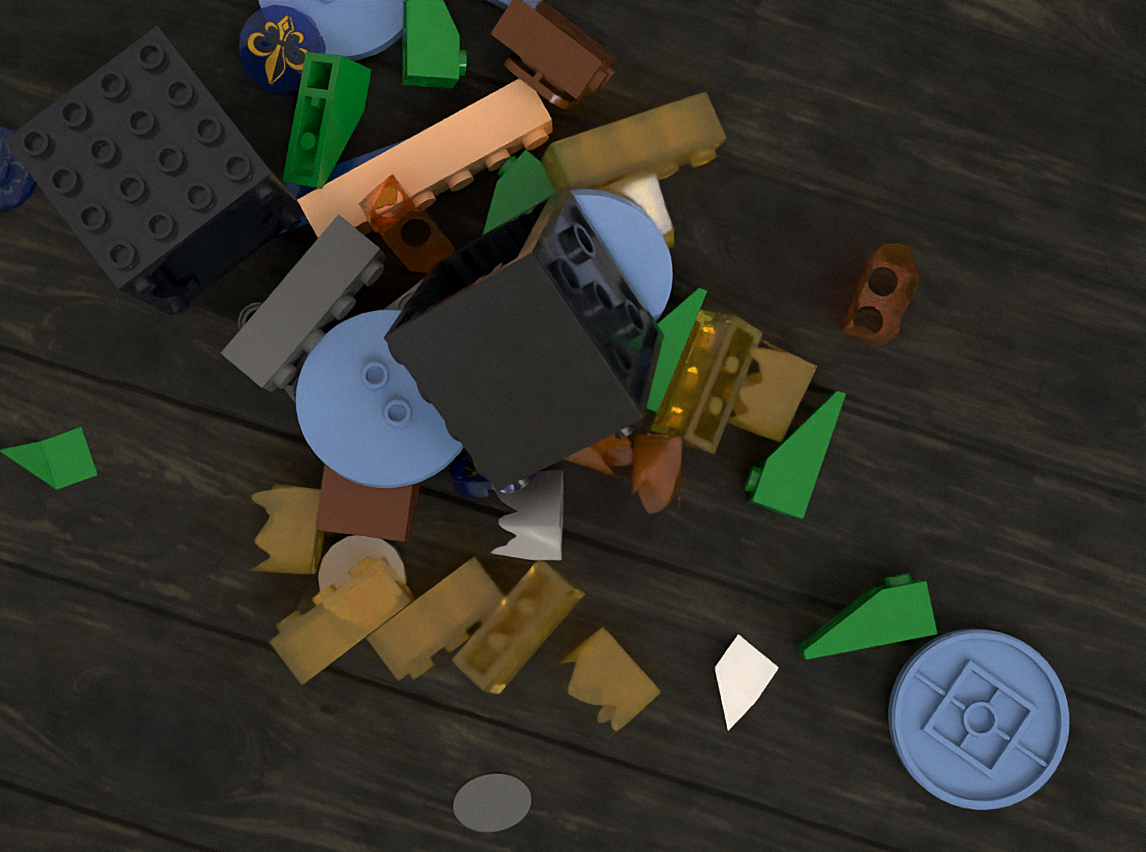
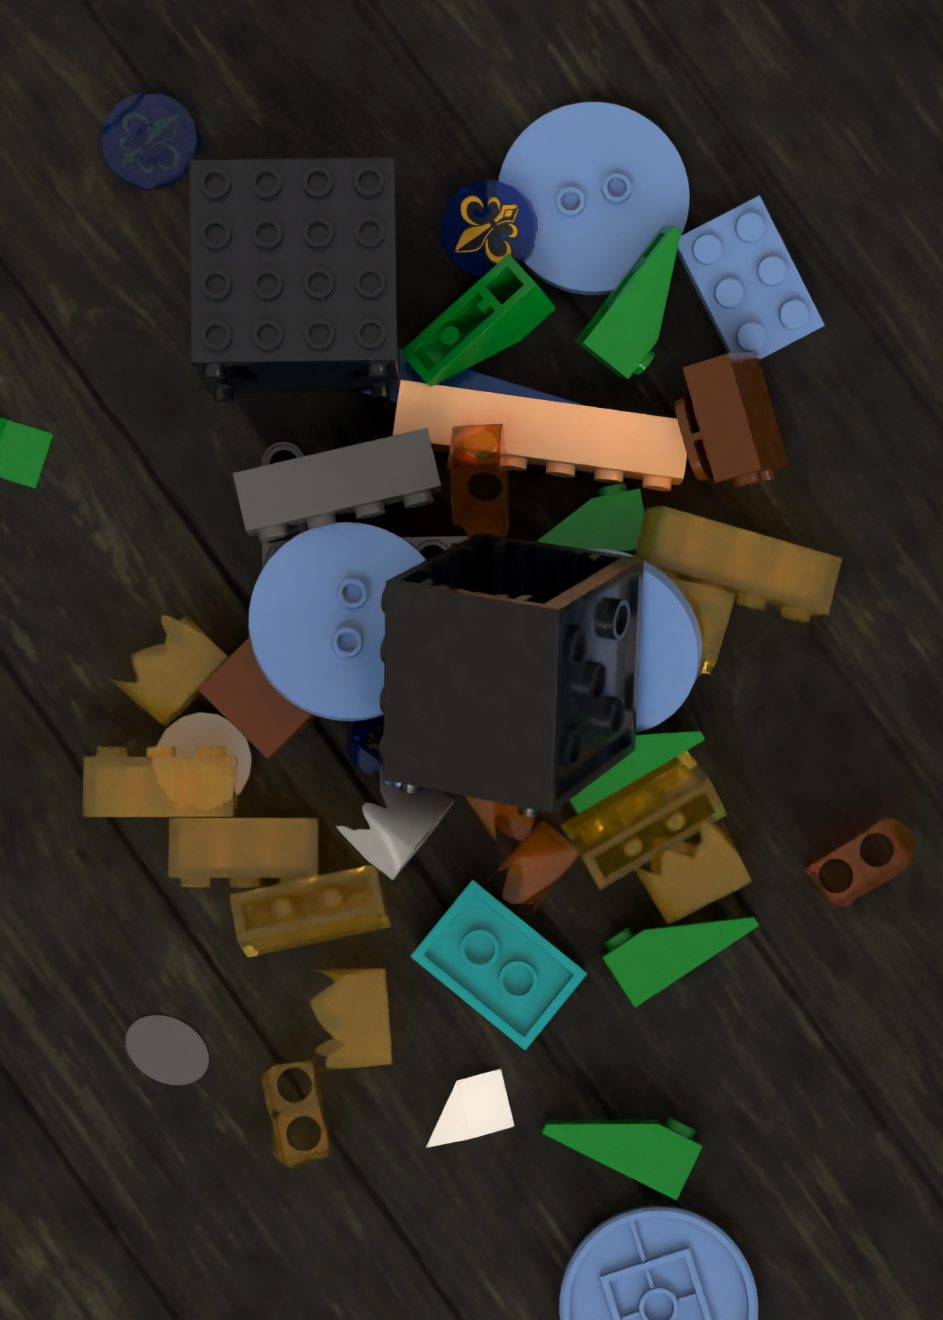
camera: 30 degrees right, 0 degrees up
none -> clear yellow piece [262,1058,333,1169]
none -> teal plate [410,880,588,1050]

